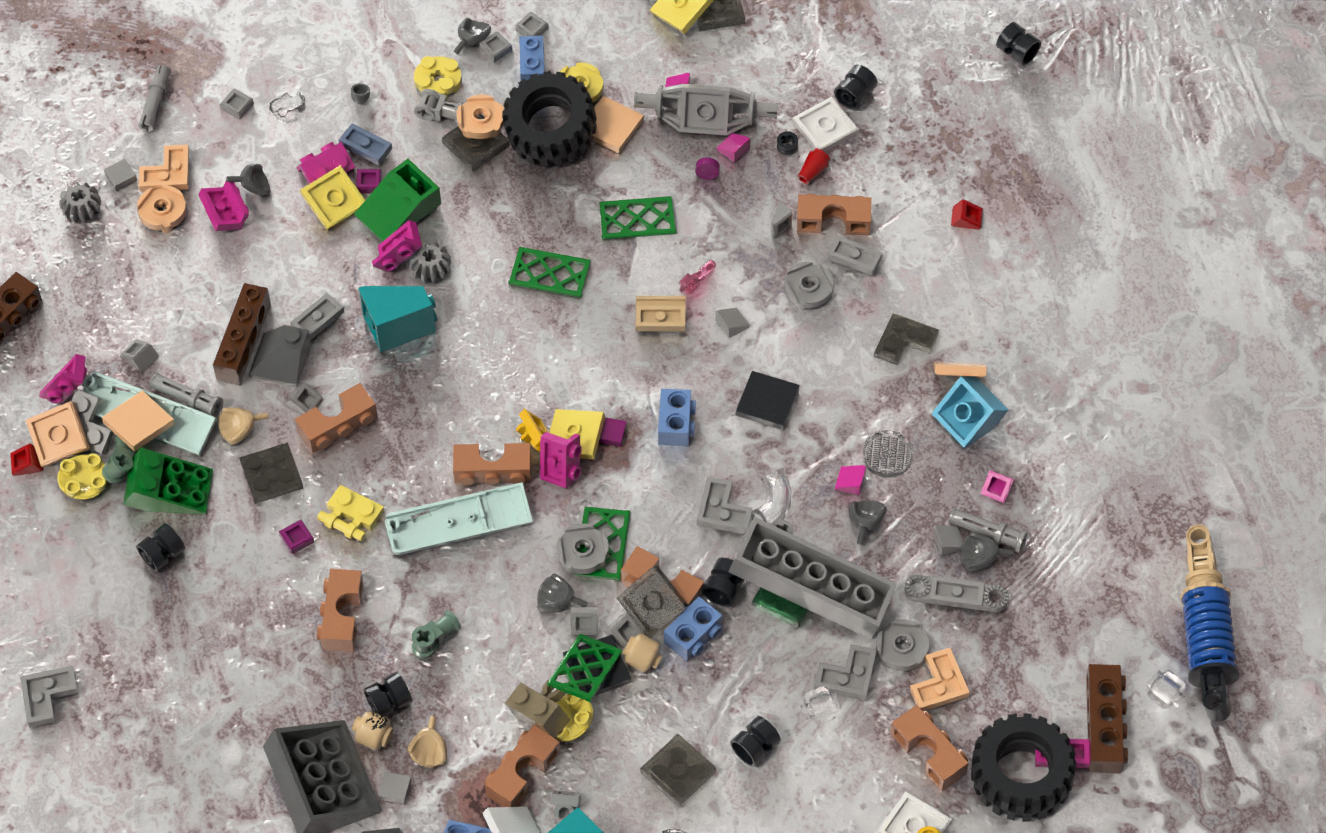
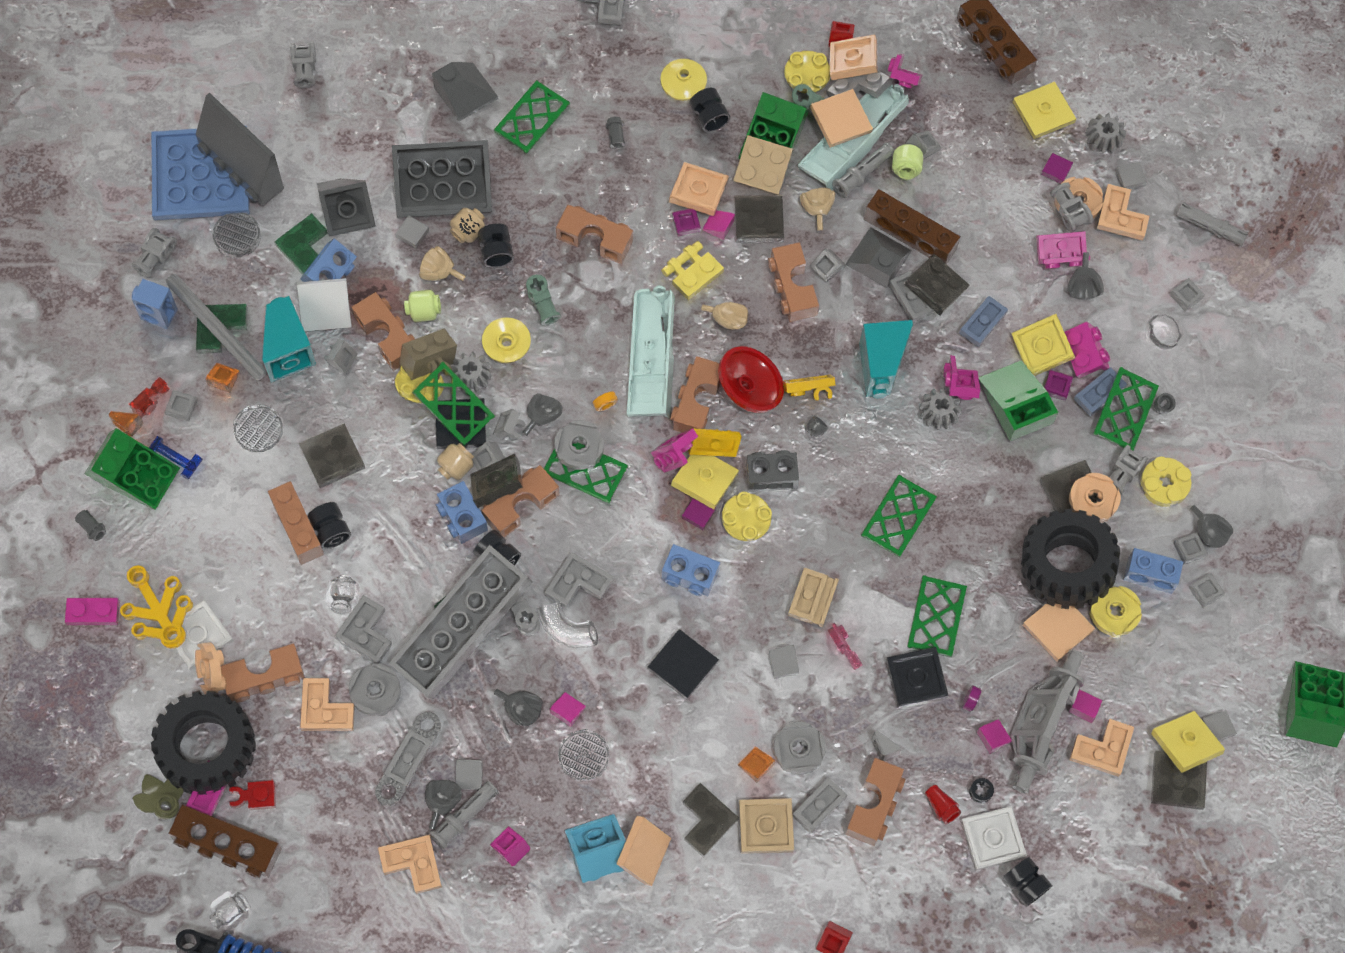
camera: 105 degrees right, 10 degrees up
none -> olive plate [132,774,183,820]
none -> light nougat plate [195,642,226,694]
none -> red plate [229,780,276,810]
none -> nougat arch [268,481,324,565]
none -> light nougat plate [378,835,442,894]
none -> yellowish green head [404,290,441,322]
none -> dark grey slope [432,62,498,121]
none -> light grey gear [450,352,491,393]
none -> light yellow dish [482,317,531,363]
none -> green window [494,80,570,154]
none -> light orange tile [592,391,618,412]
none -> dark grey pin [606,117,625,149]
none -> light yellow dish [661,59,707,101]
none -> light nougat tile [669,162,729,216]
none -> tan piece [701,302,748,330]
none -> dark pink slope [702,210,735,240]
none -> red dish [718,346,784,413]
none -> light yellow dish [722,491,772,541]
none -> tan plate [734,135,793,195]
none -> clear orange slope [738,747,775,783]
none -> tan plate [739,798,794,854]
none -> dark grey brick [746,450,799,492]
none -> yellow plate [783,374,836,401]
none -> dark grey hinge [807,415,829,437]
none -> black tile [886,647,949,708]
none -> yellowish green head [892,144,923,180]
none -> clear smoke plate [904,254,970,316]
none -> sand blue plate [959,296,1008,347]
none -> light yellow plate [1013,82,1076,139]
none -> magenta tile [1041,153,1073,184]
none -> light grey connector [1050,182,1093,232]
none -> light nougat plate [1069,719,1134,777]
none -> green window [1093,367,1159,451]

